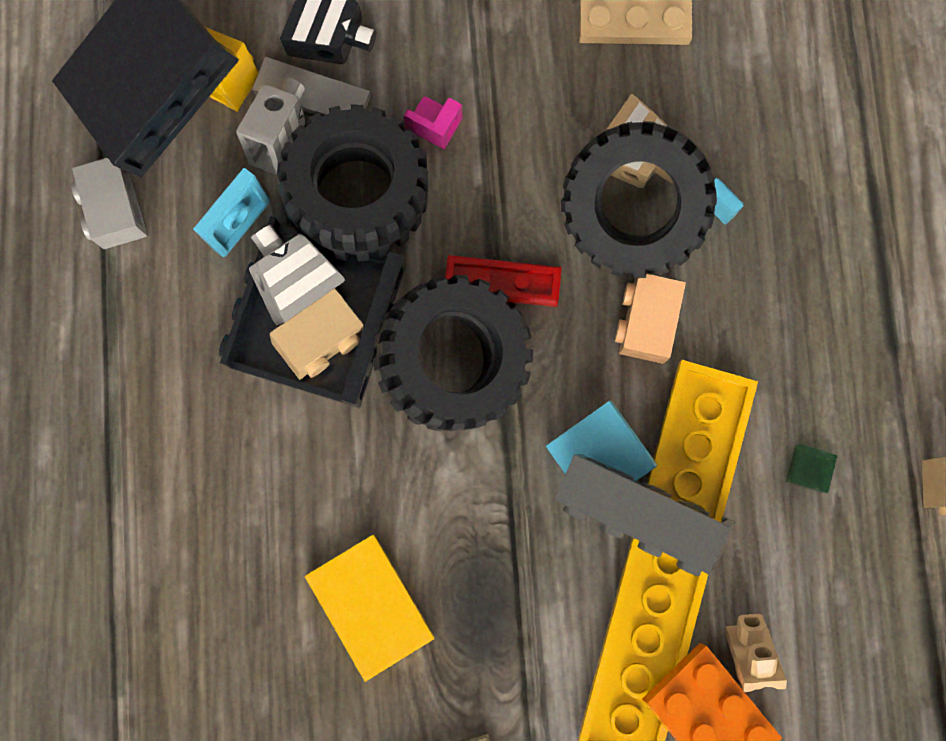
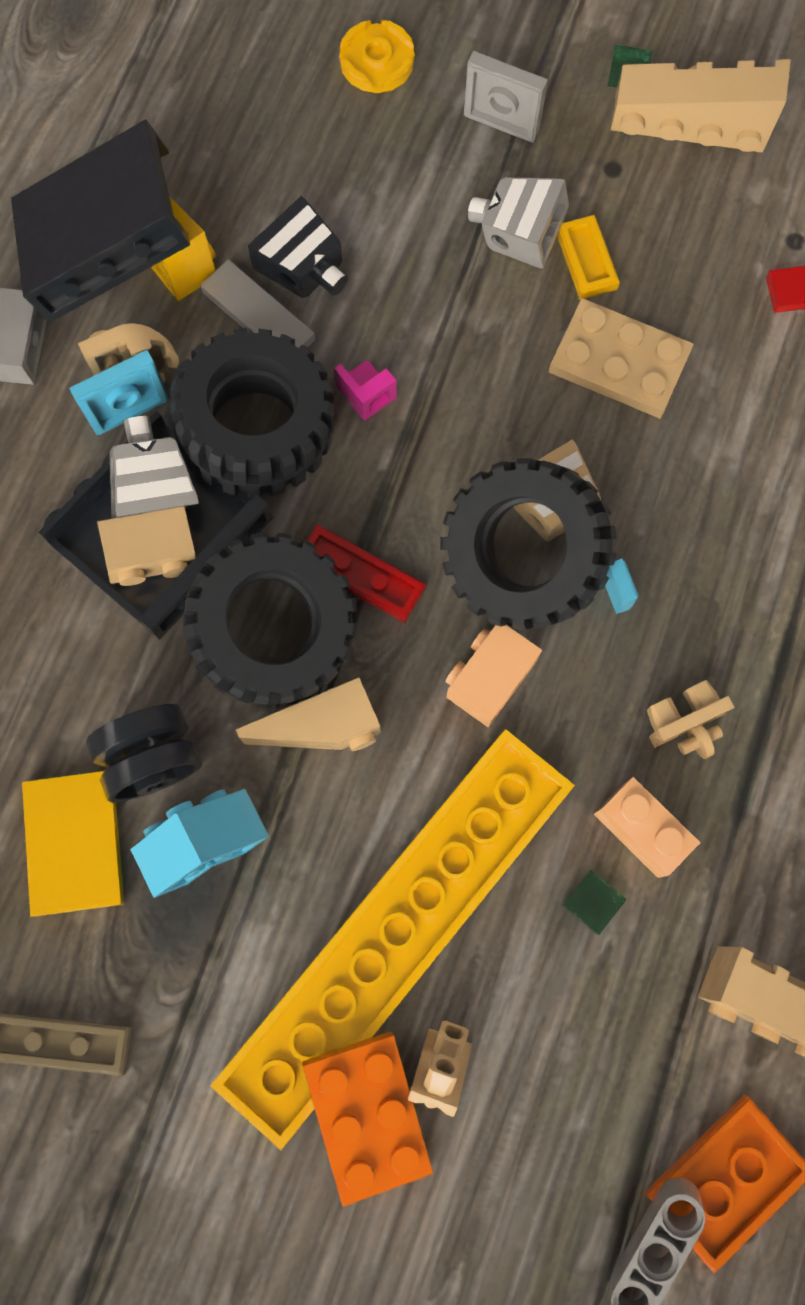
camera: 20 degrees right, 5 degrees down
light grey torso [236,78,305,175] -> none
medium azure tile [546,400,657,482] -> none
dark grey wedge [554,454,736,576] -> none
none -> tan slope [78,323,179,384]
none -> black wheel [86,704,203,803]
none -> medium azure brick [130,789,269,898]
none -> tan slope [236,678,381,751]
none -> light nougat brick [594,777,701,878]
none -> tan hips [647,680,735,759]

